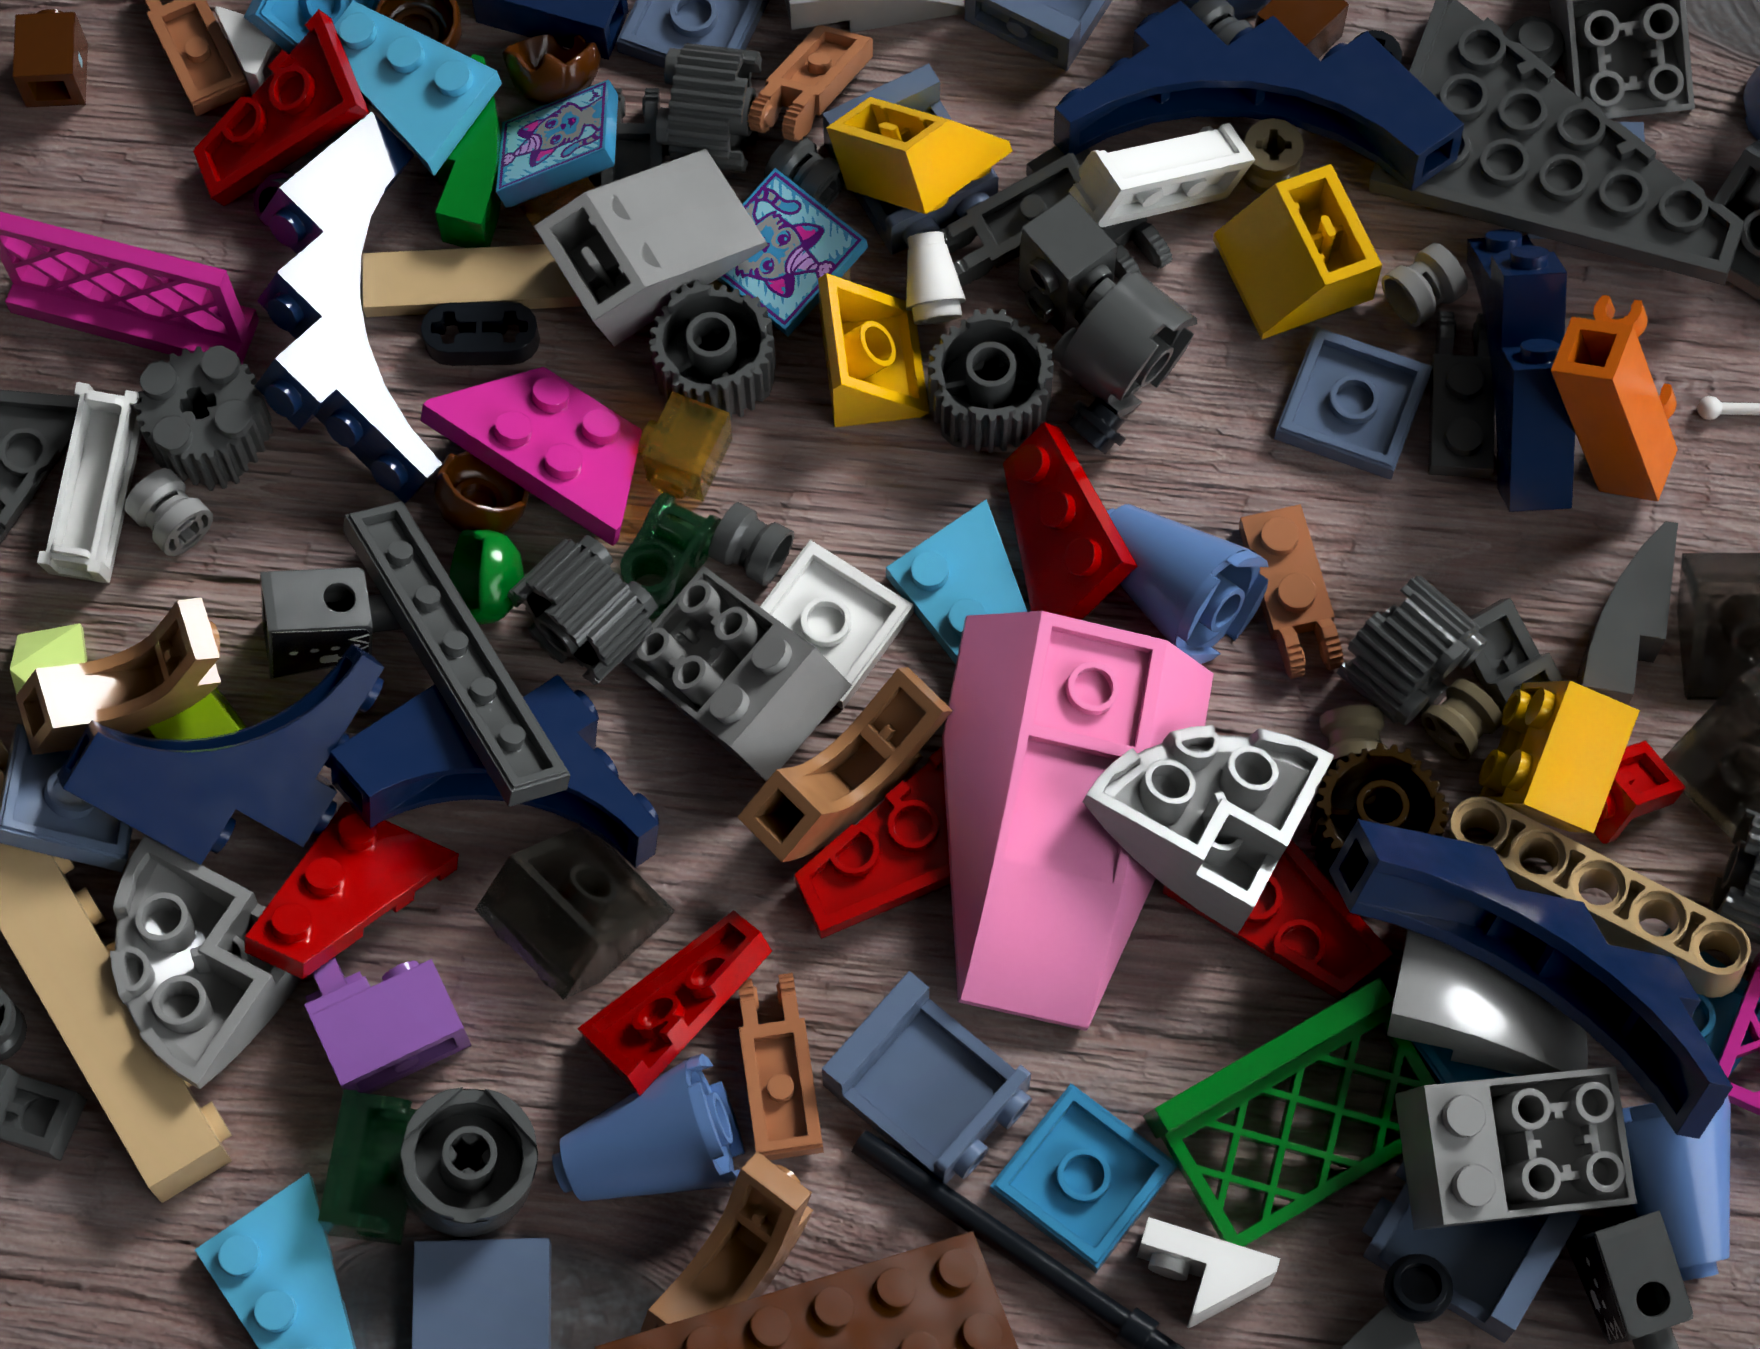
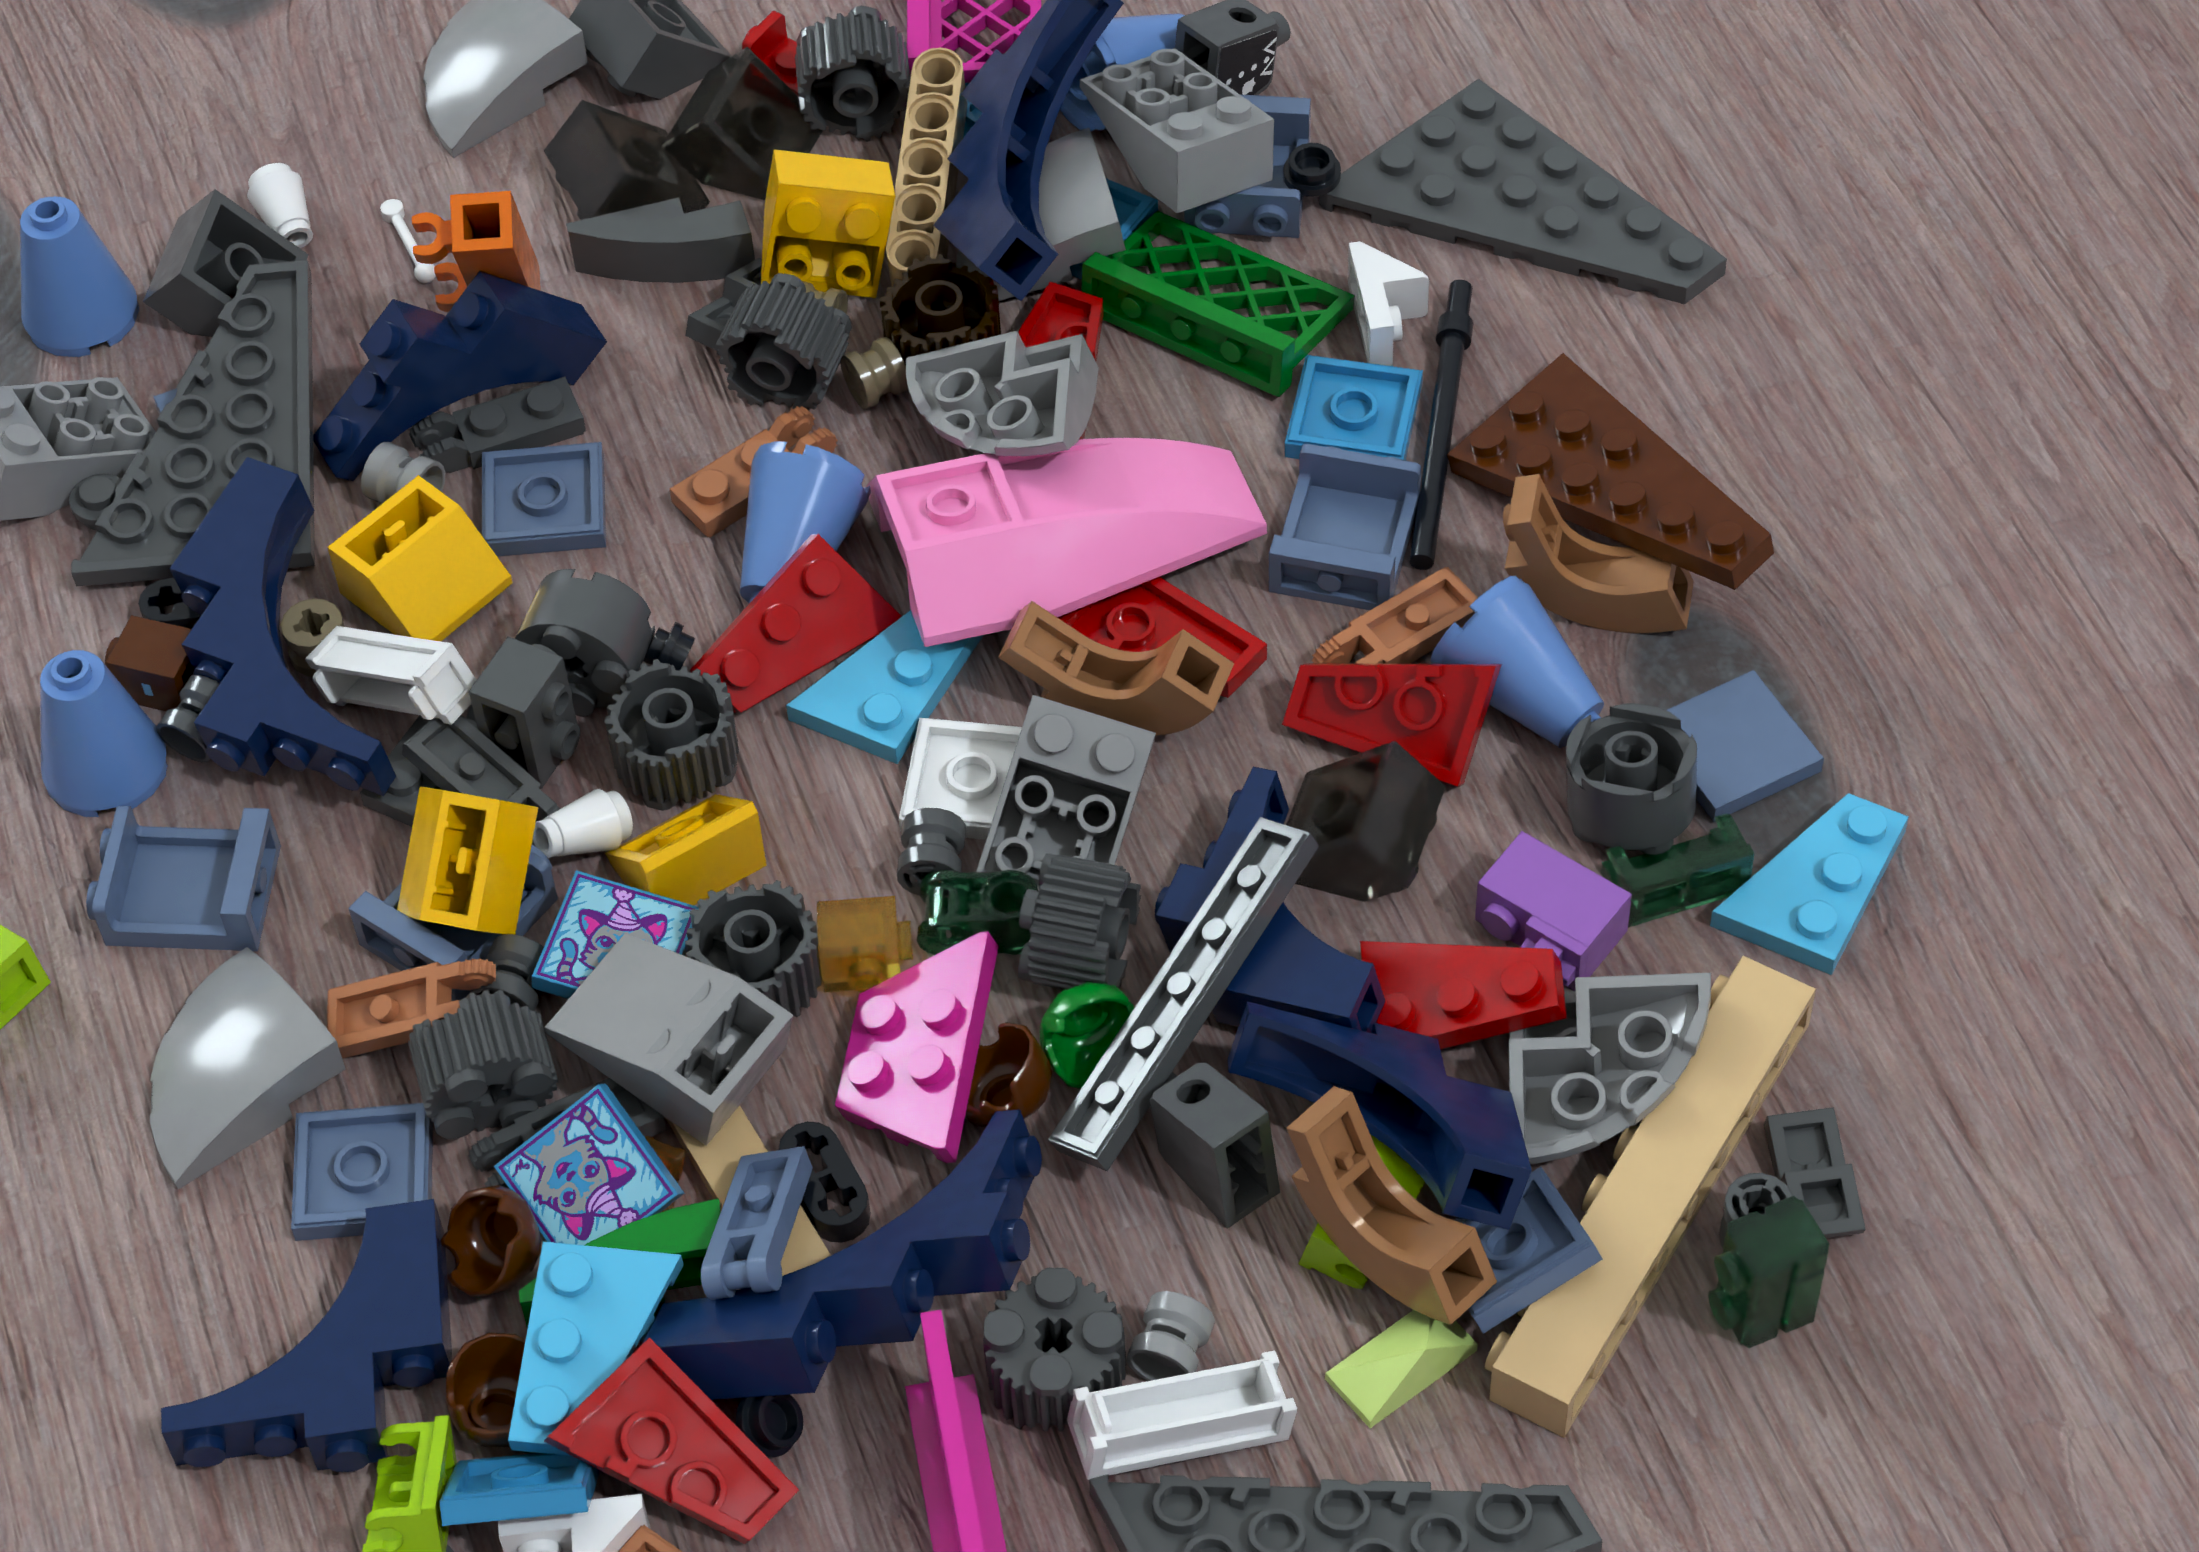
camera: 115 degrees left, 15 degrees down
none -> sand blue plate [701,1146,813,1300]

